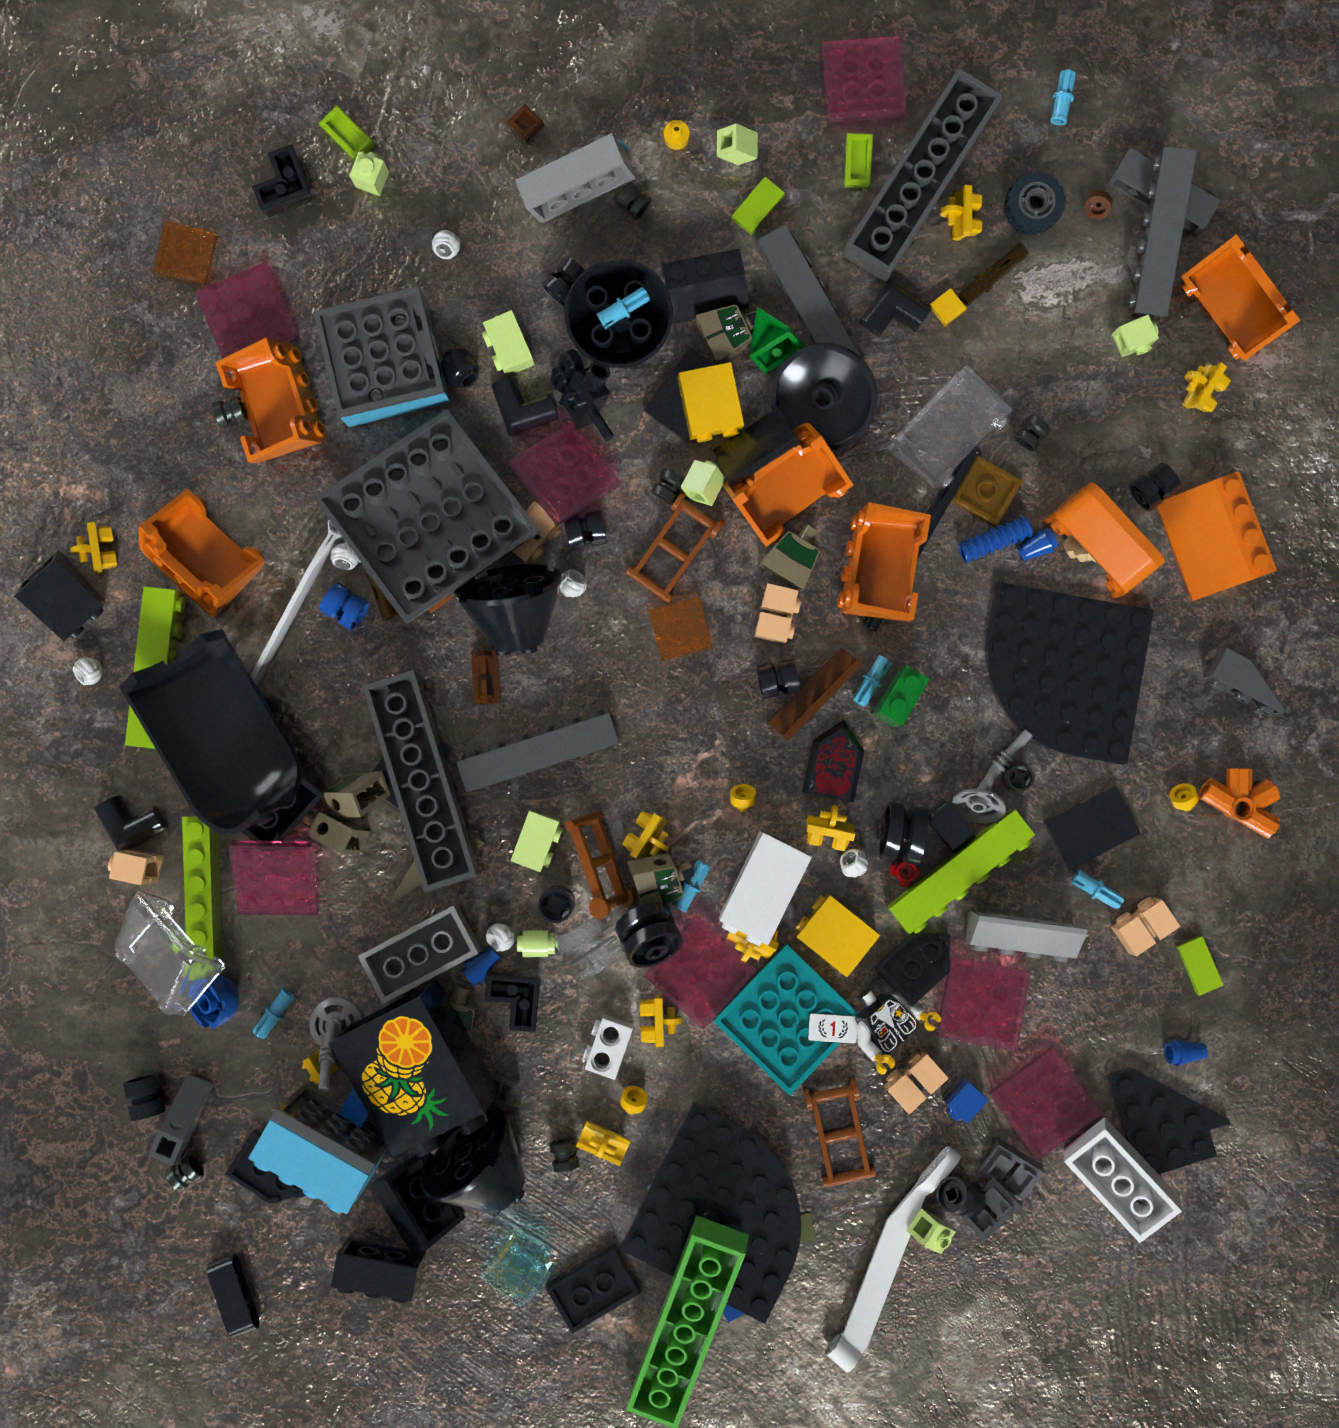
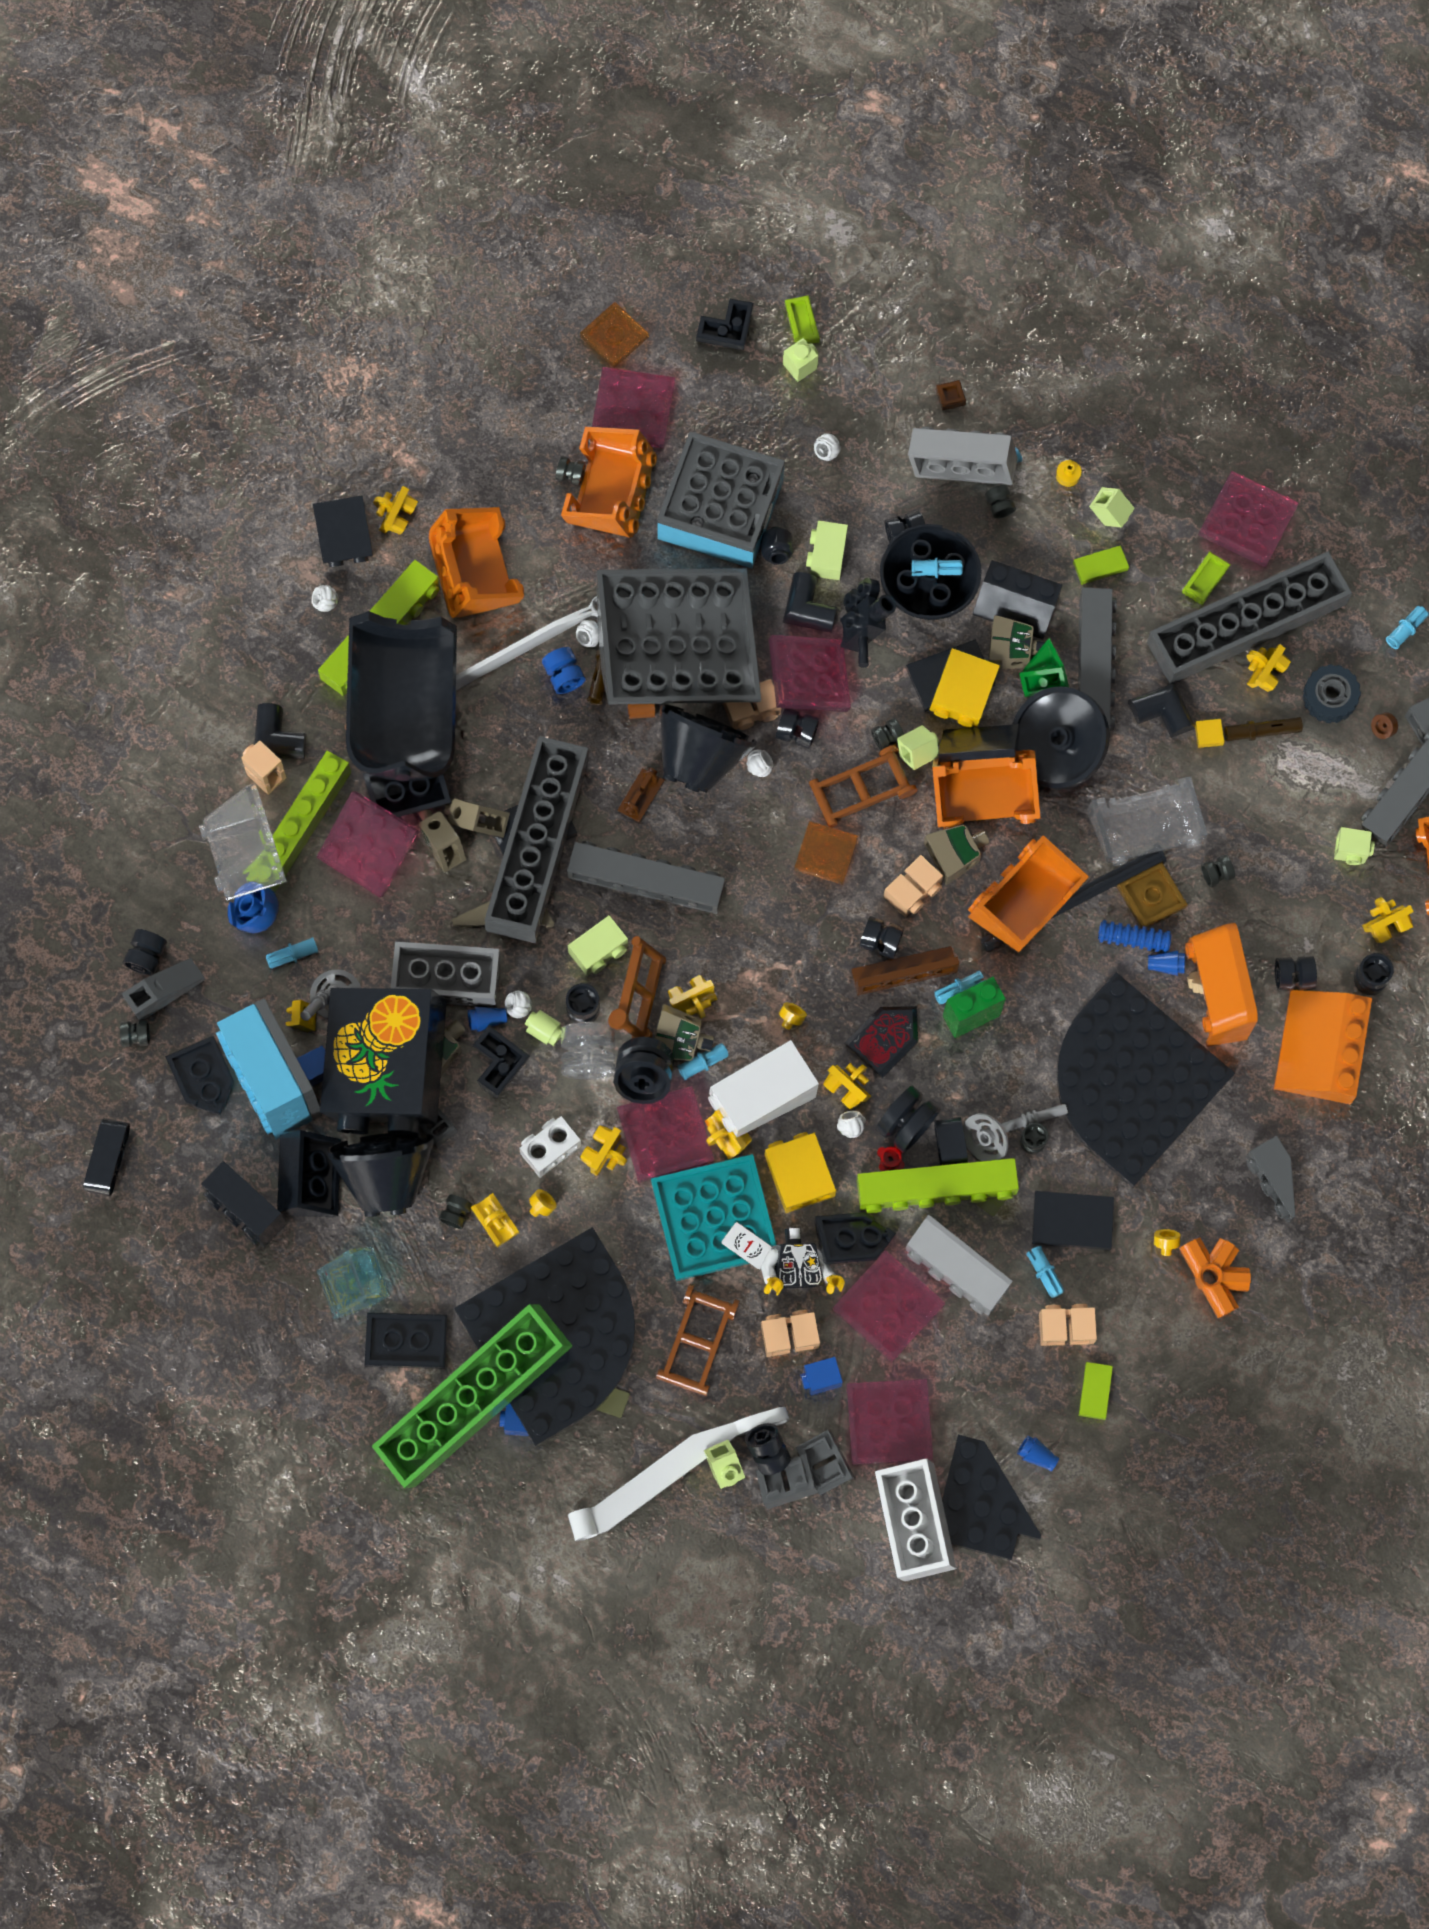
camera: 30 degrees right, 15 degrees down
none -> black wheel [1354,953,1394,995]

